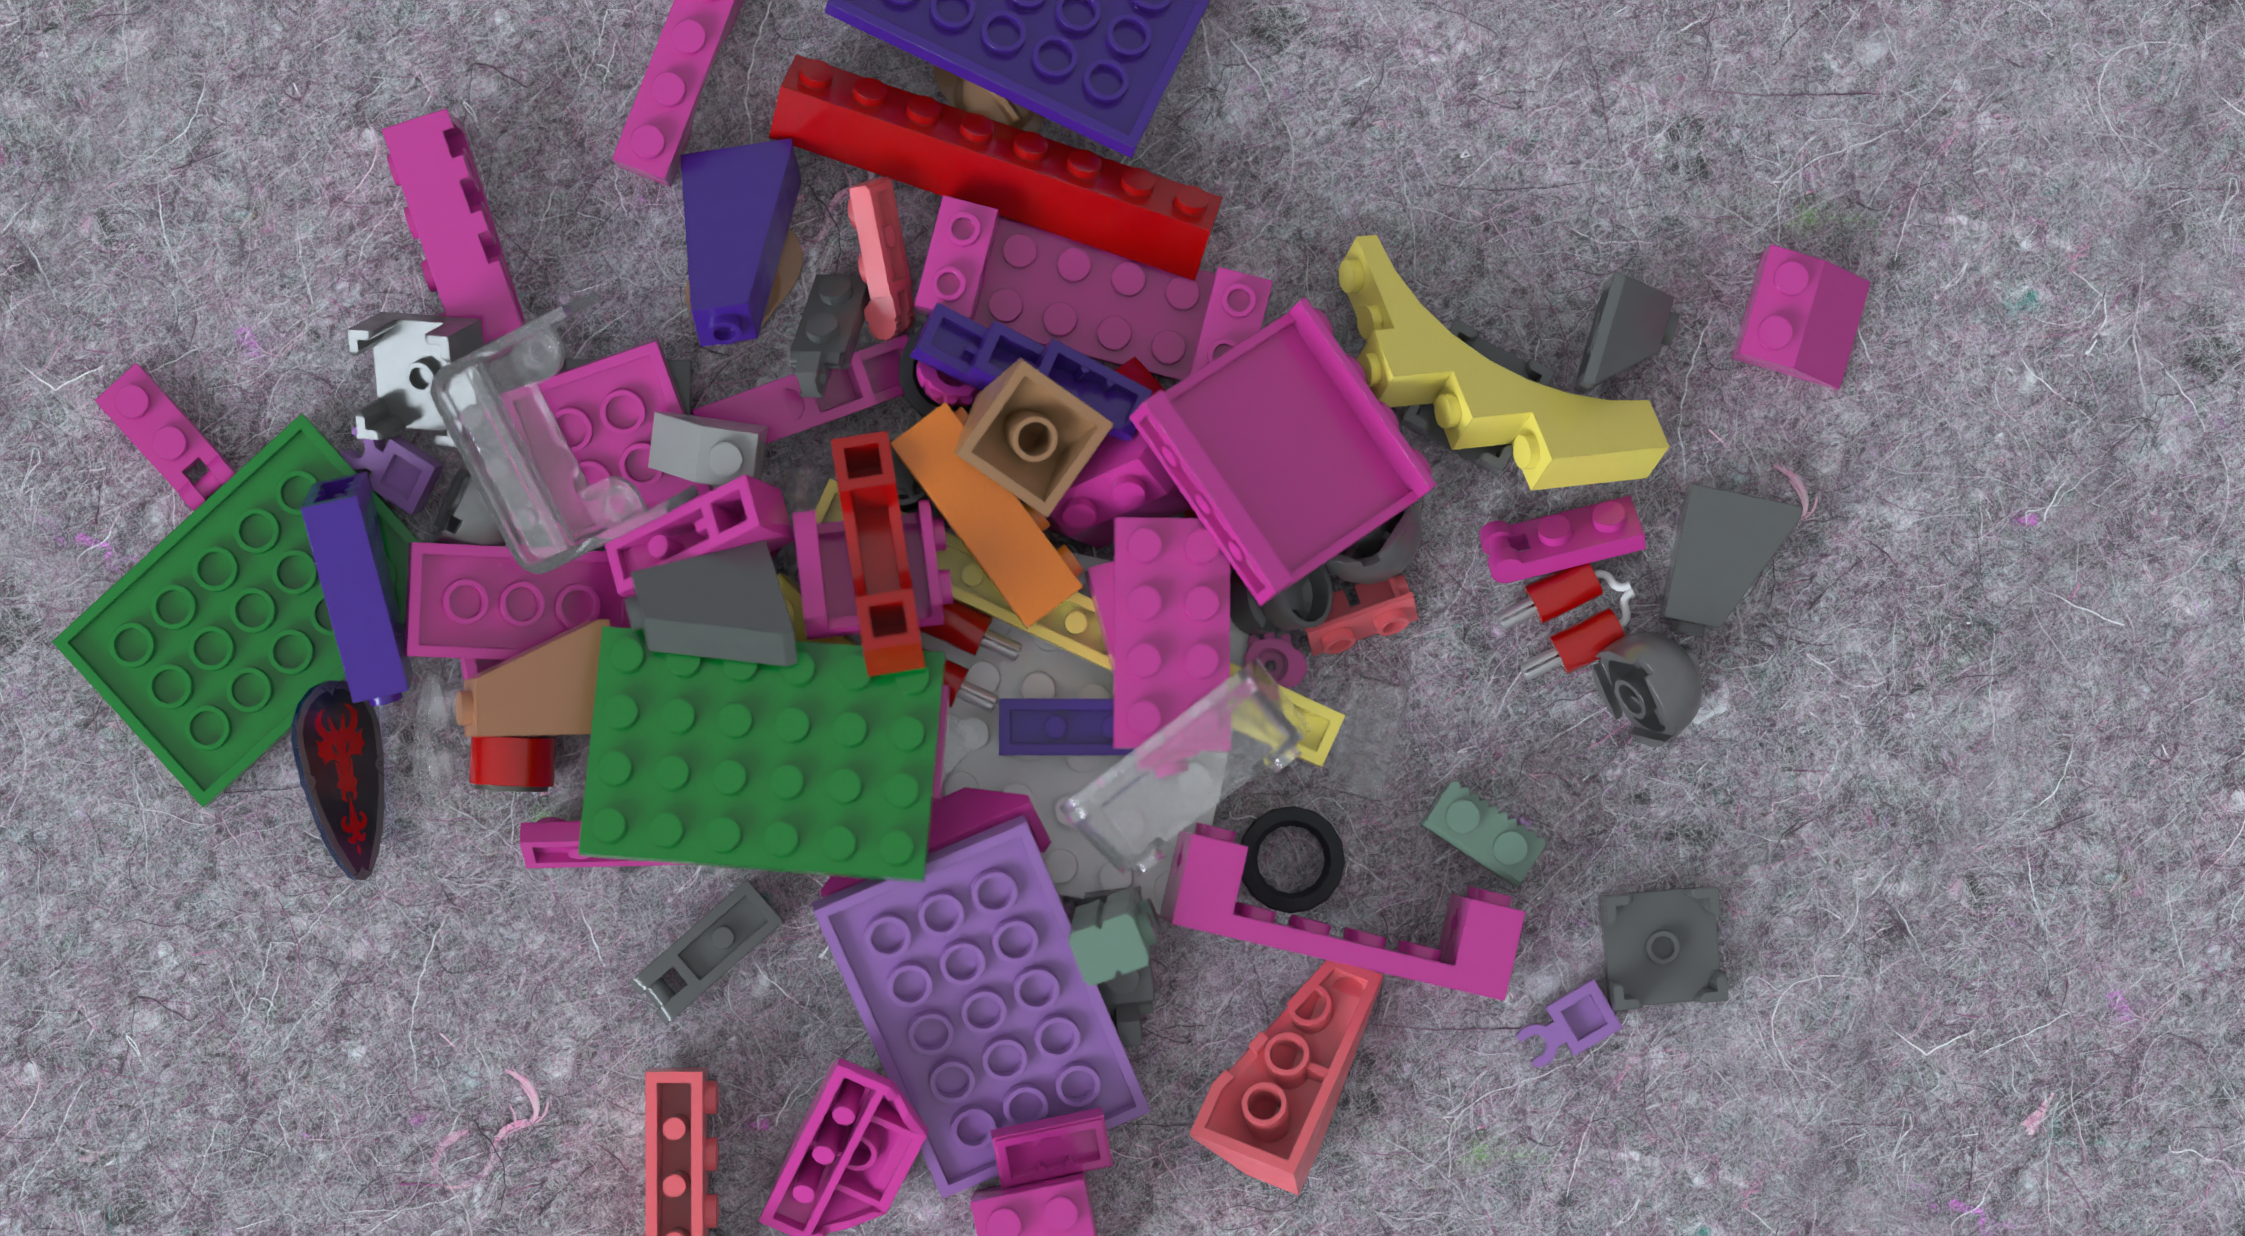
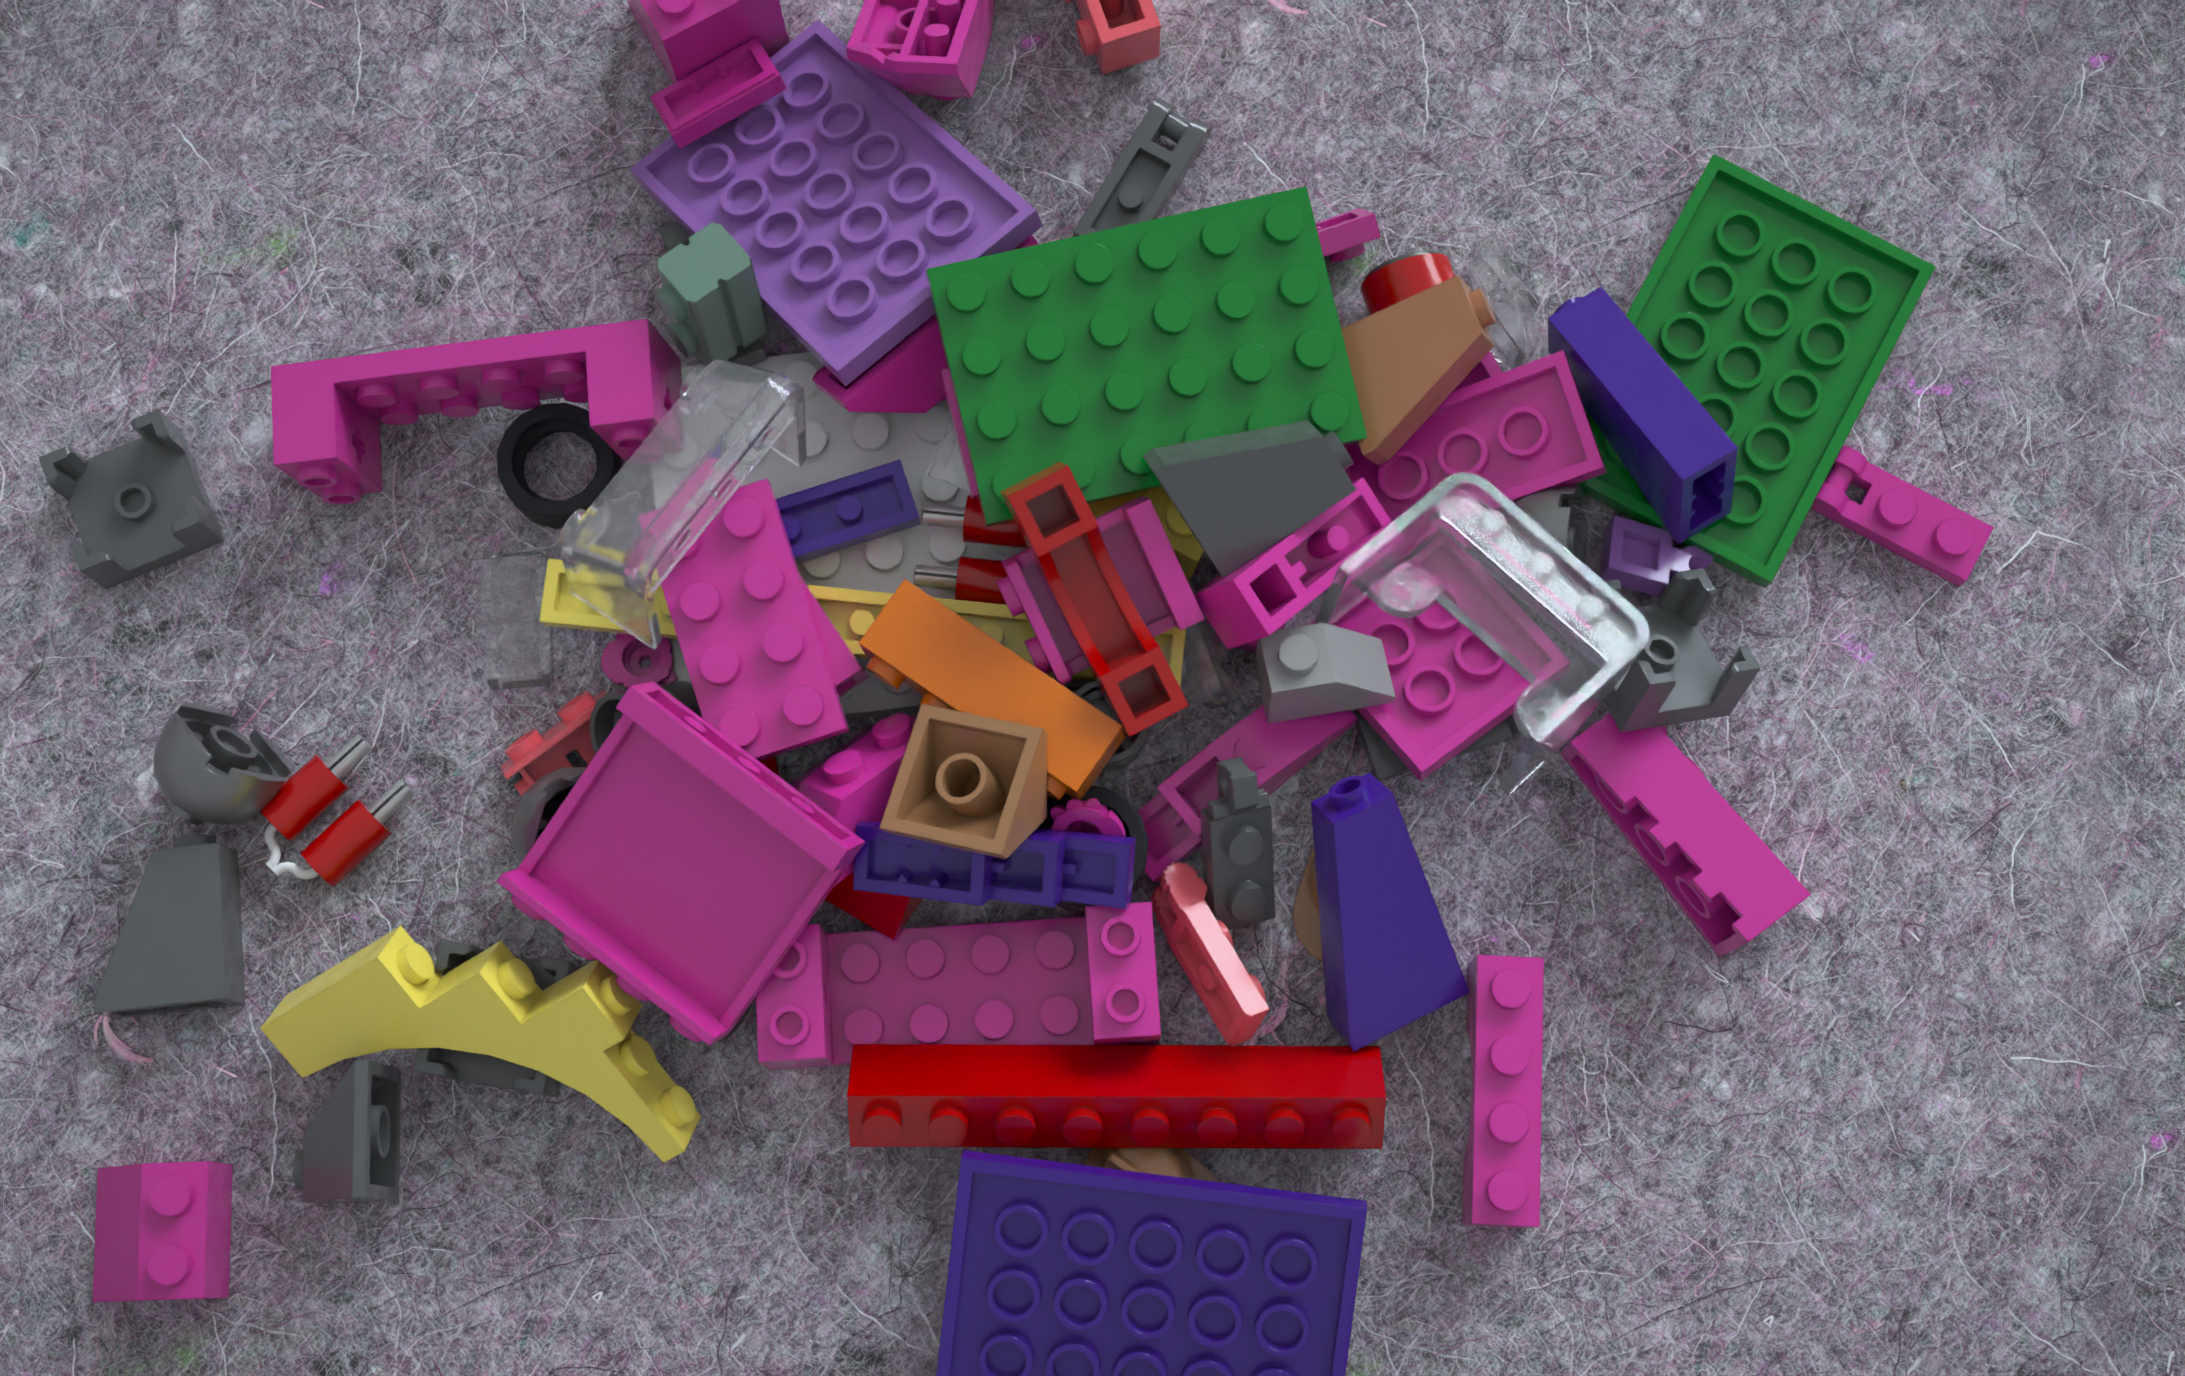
camera: 160 degrees right, 10 degrees down
shield [291,680,384,880] -> none
coral wedge [1190,960,1384,1195] -> none
sand green brick [1420,780,1546,887] -> none
dark pink plate [1478,495,1646,583] -> none
medium lavender plate [1515,978,1623,1067] -> none

